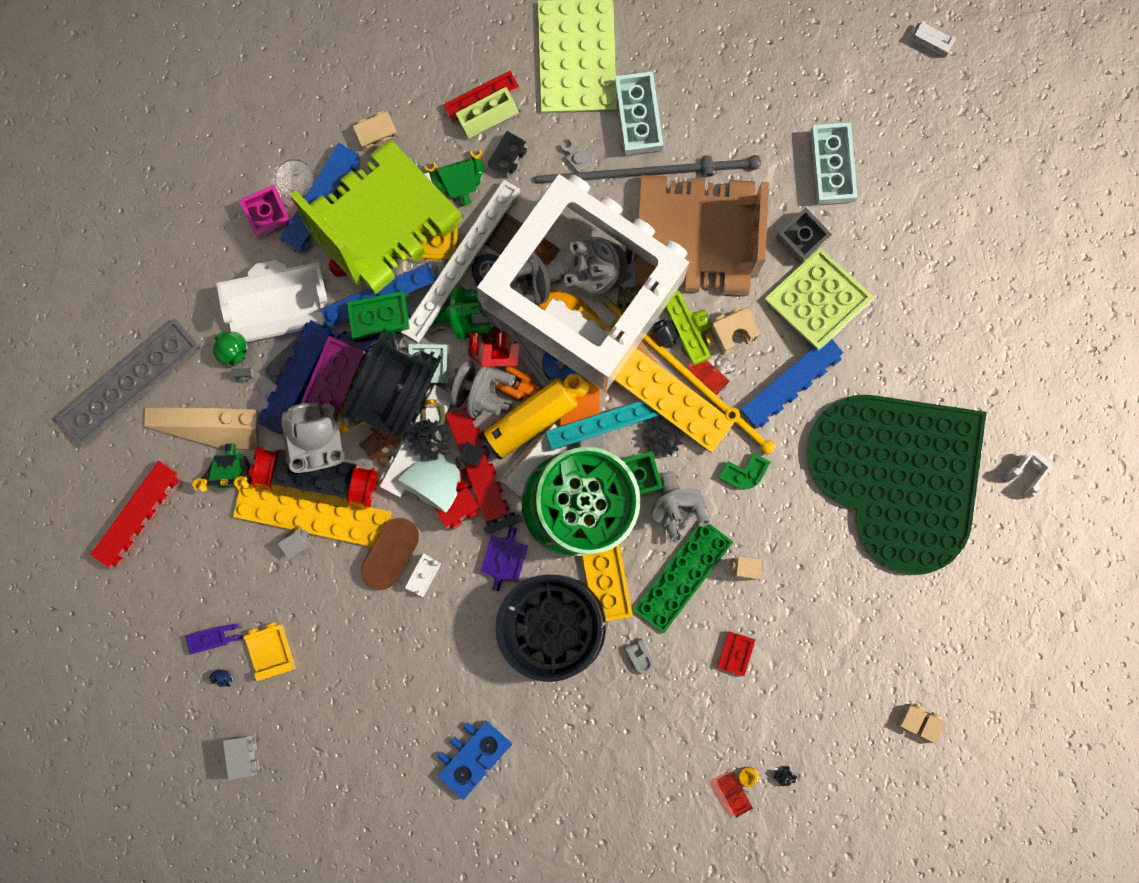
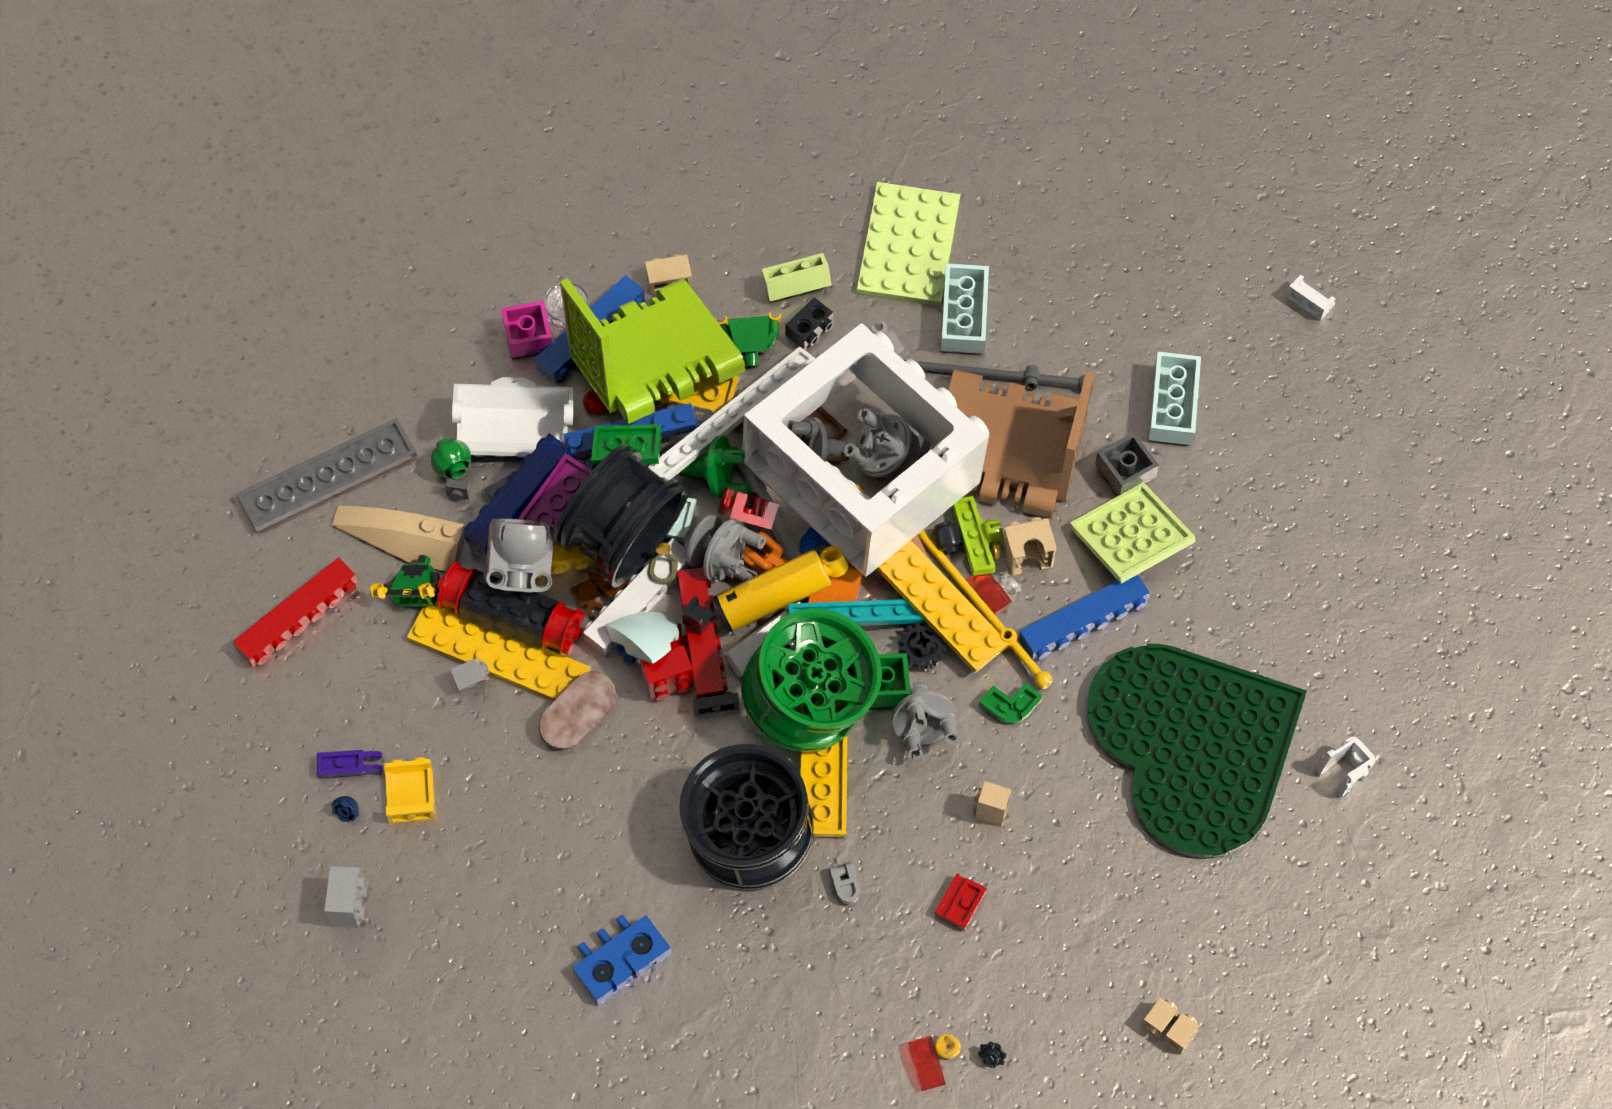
camera: 10 degrees right, 20 degrees down
white hinge [405,554,442,597] -> none
black gear [408,419,450,461] -> none
red plate [443,70,519,122] -> none
dark purple plate [481,526,528,591] -> none
green plate [633,524,733,634] -> none

